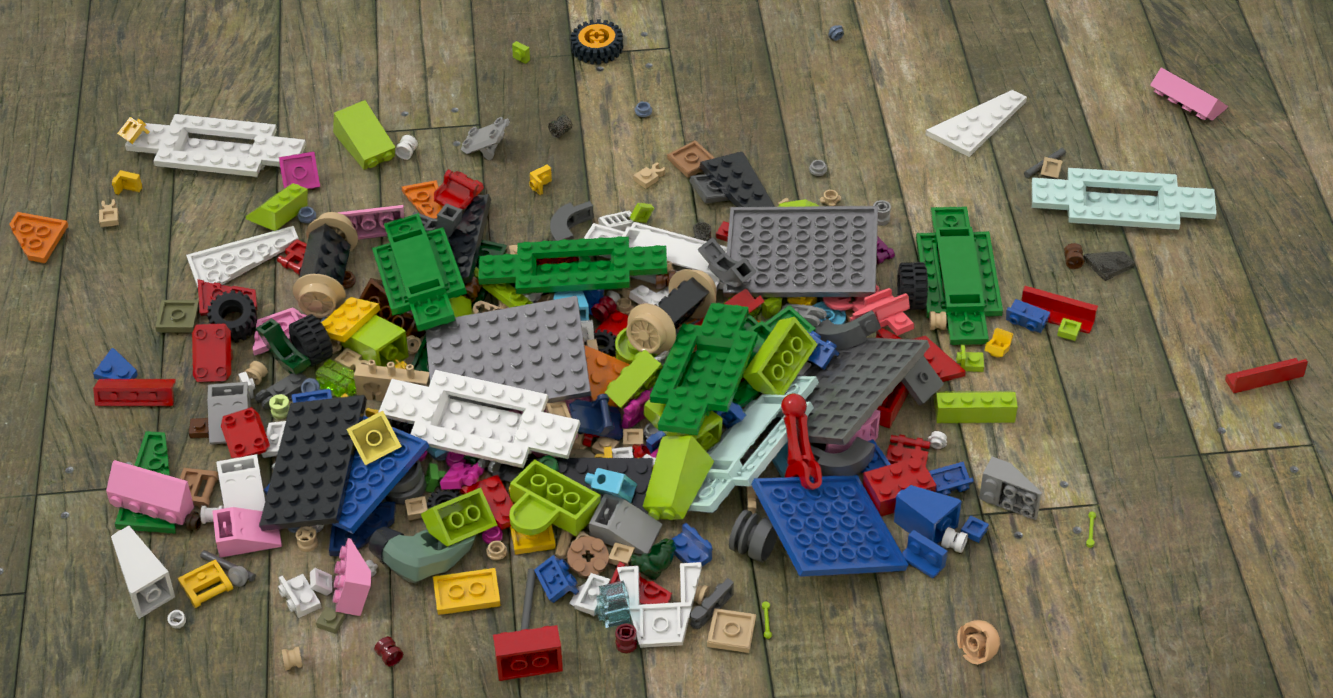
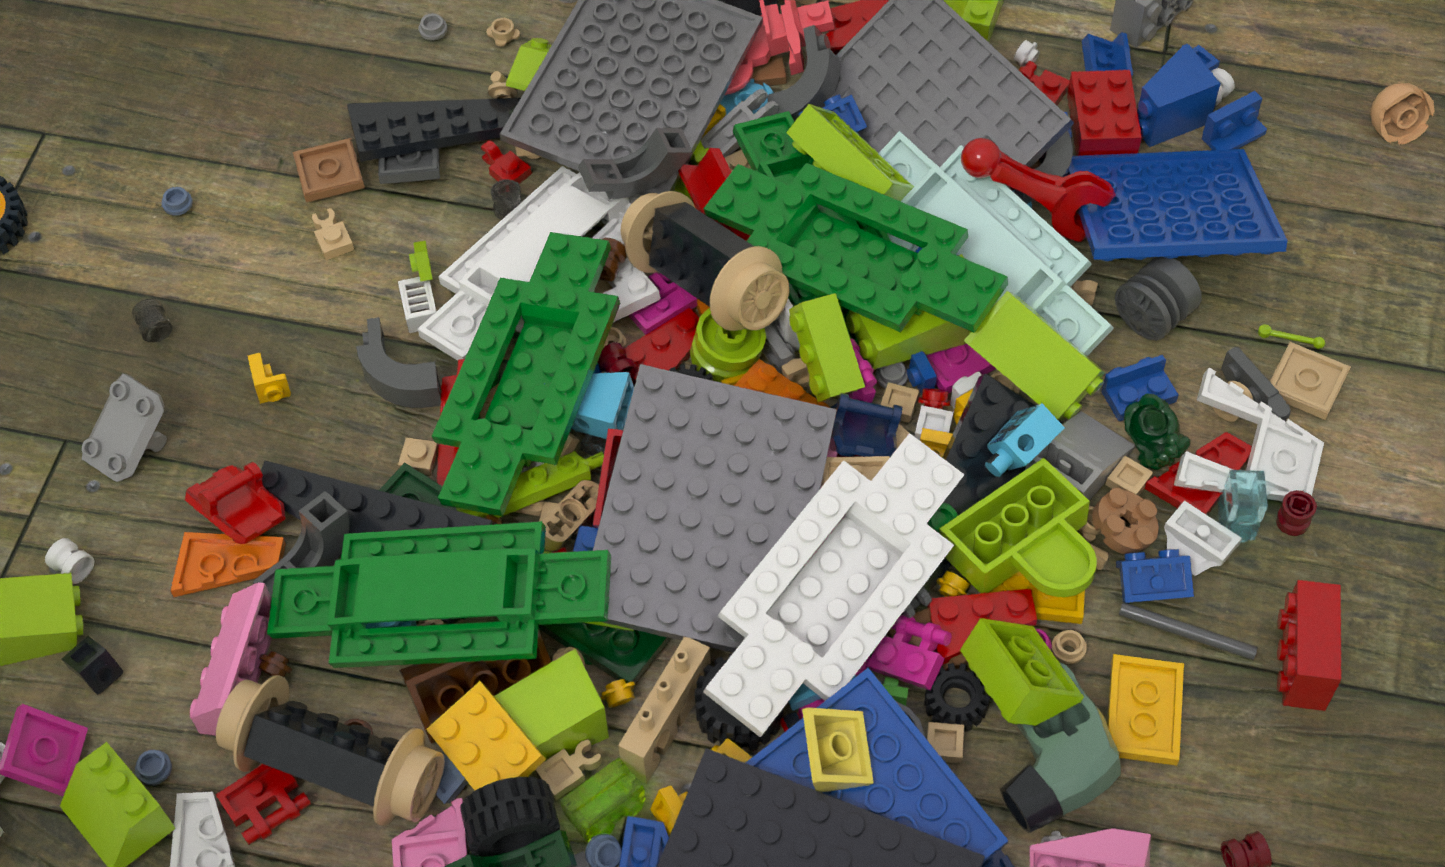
camera: 70 degrees left, 10 degrees up
none -> black bracket [61,636,123,695]
none -> reddish brown plate [258,651,292,677]

